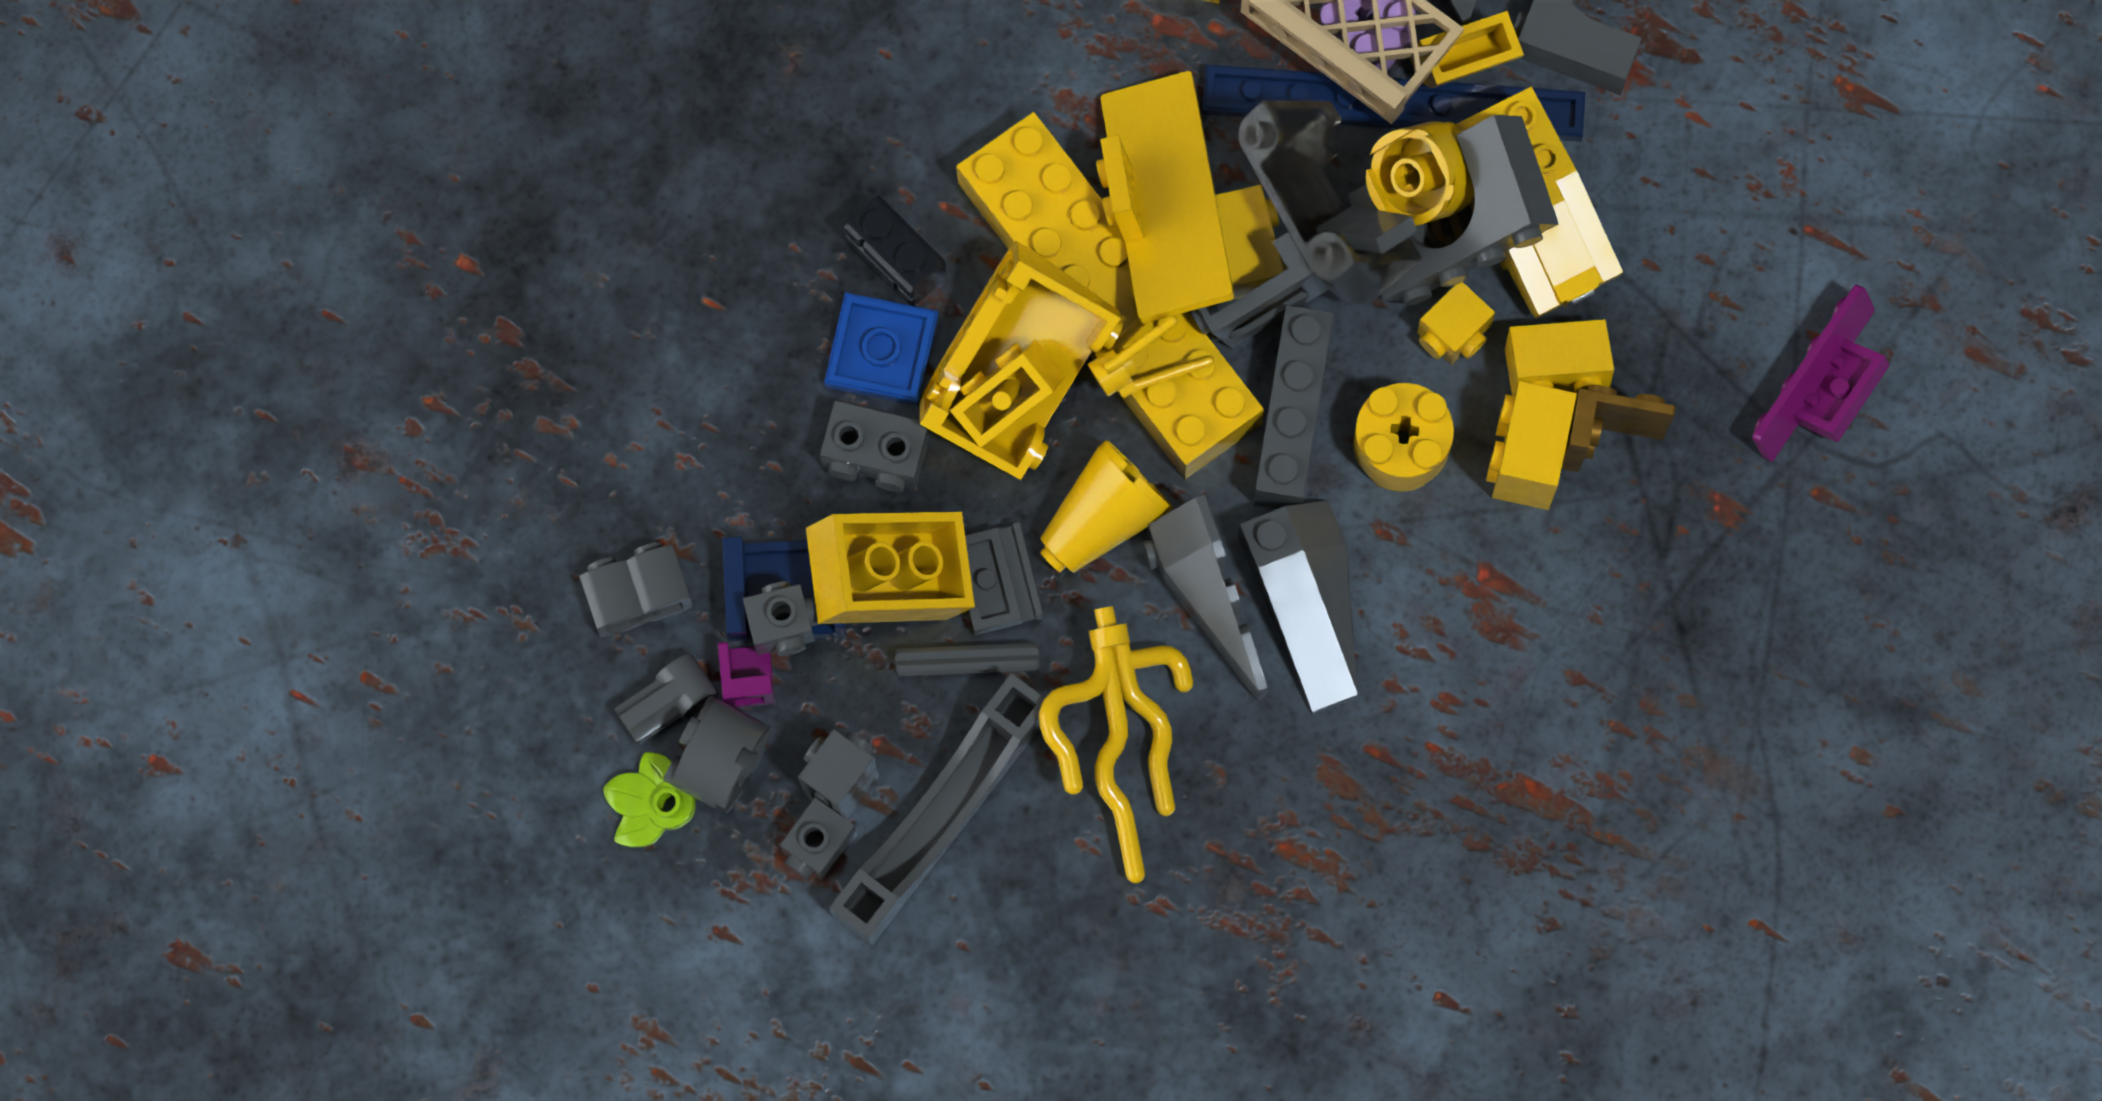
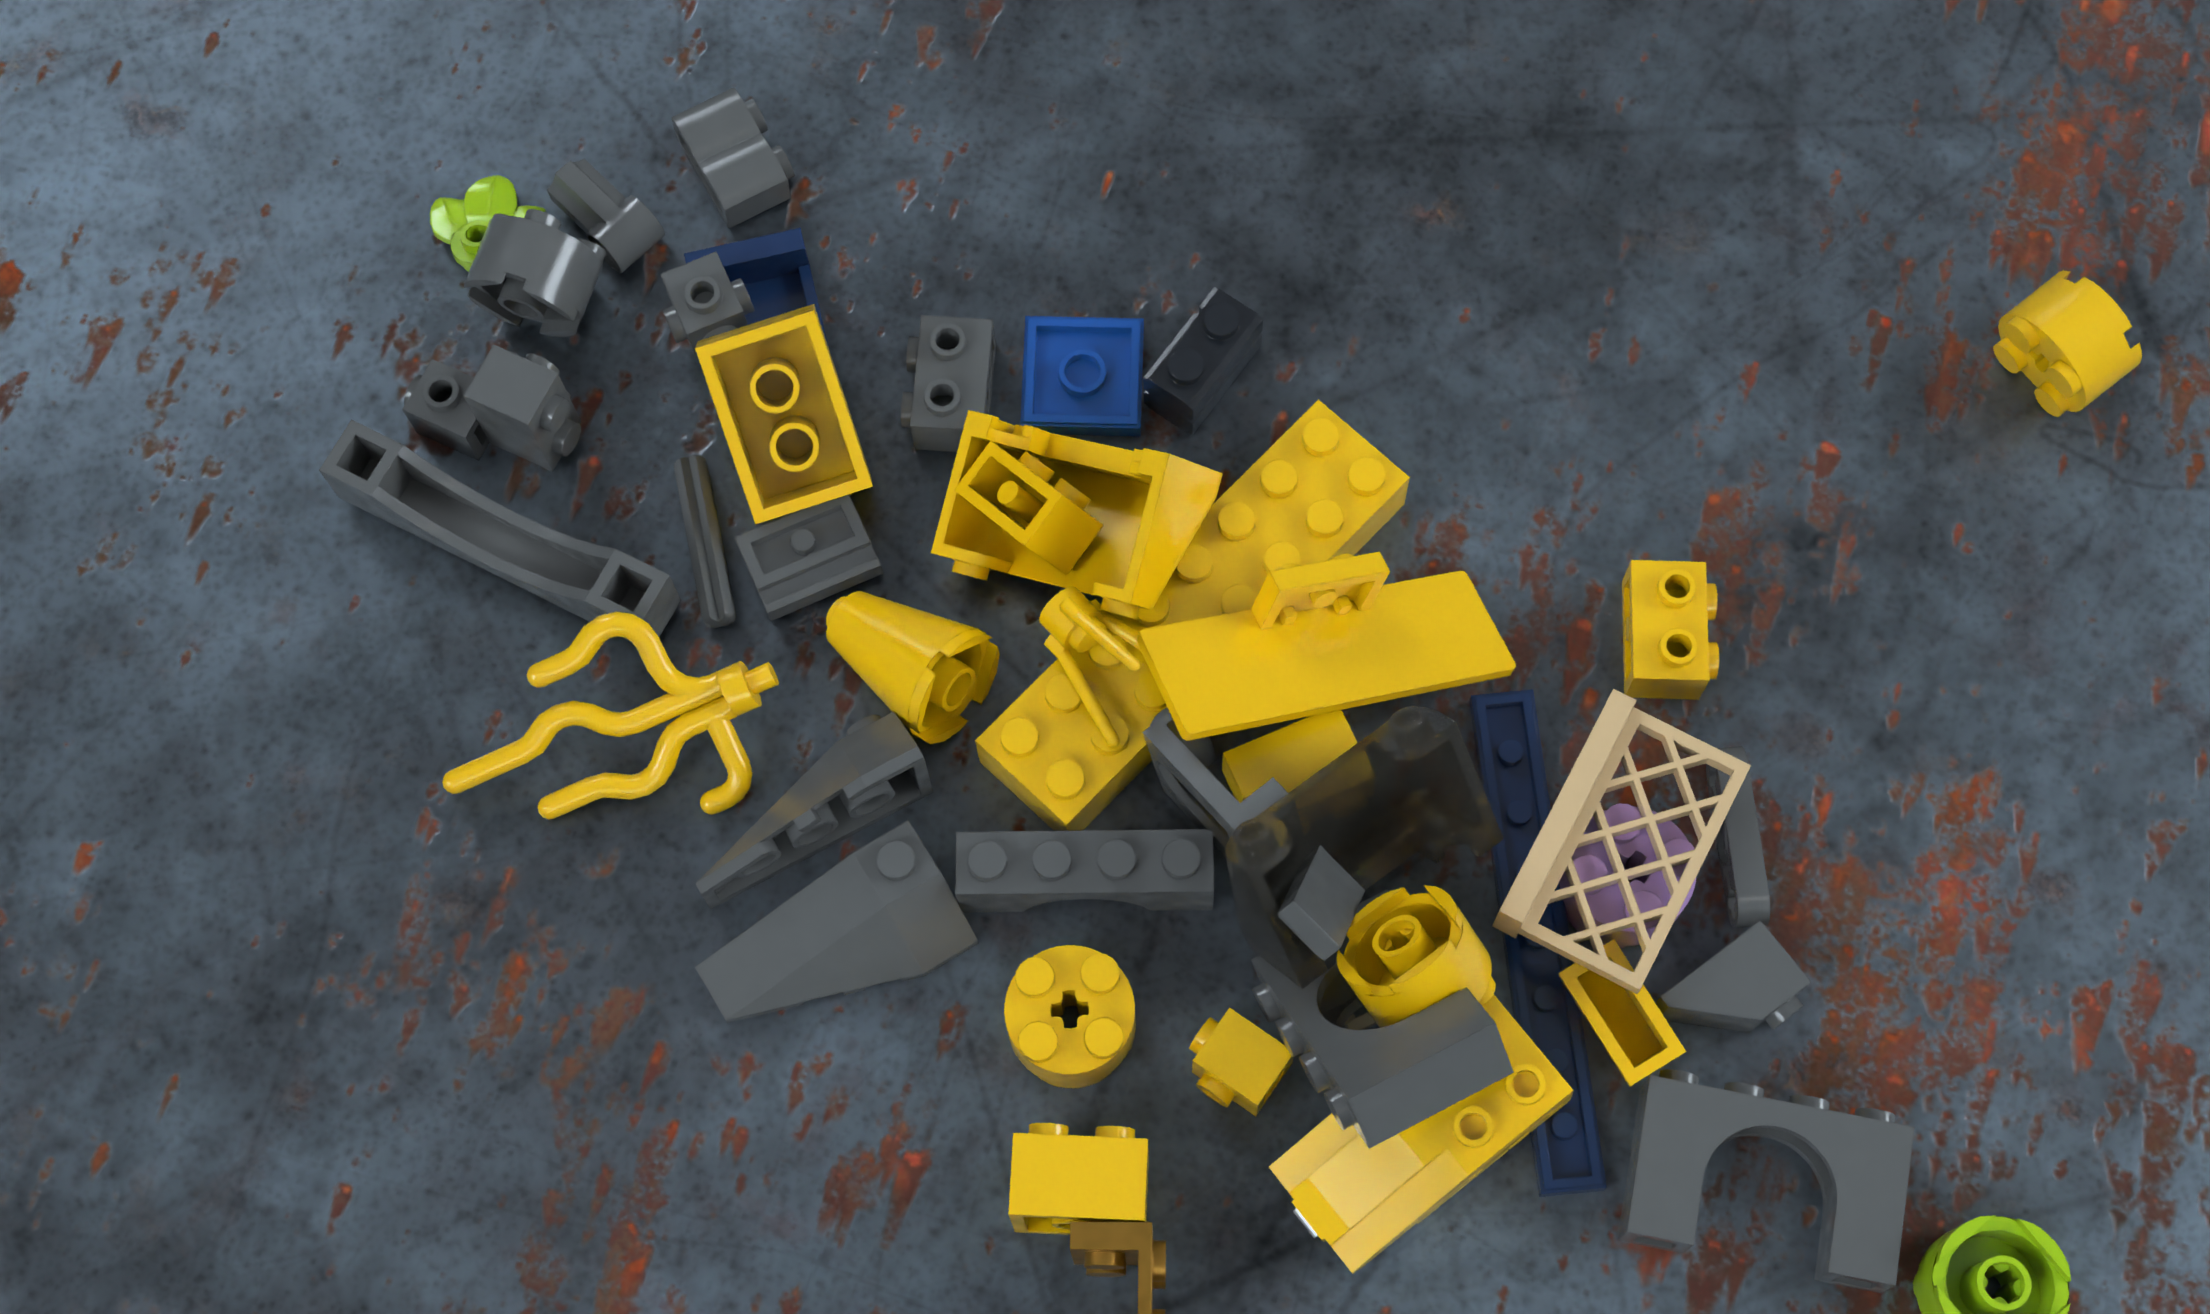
camera: 80 degrees right, 5 degrees down
magenta panel [718,642,776,708] -> none
yellow brick [1505,319,1614,396] -> none

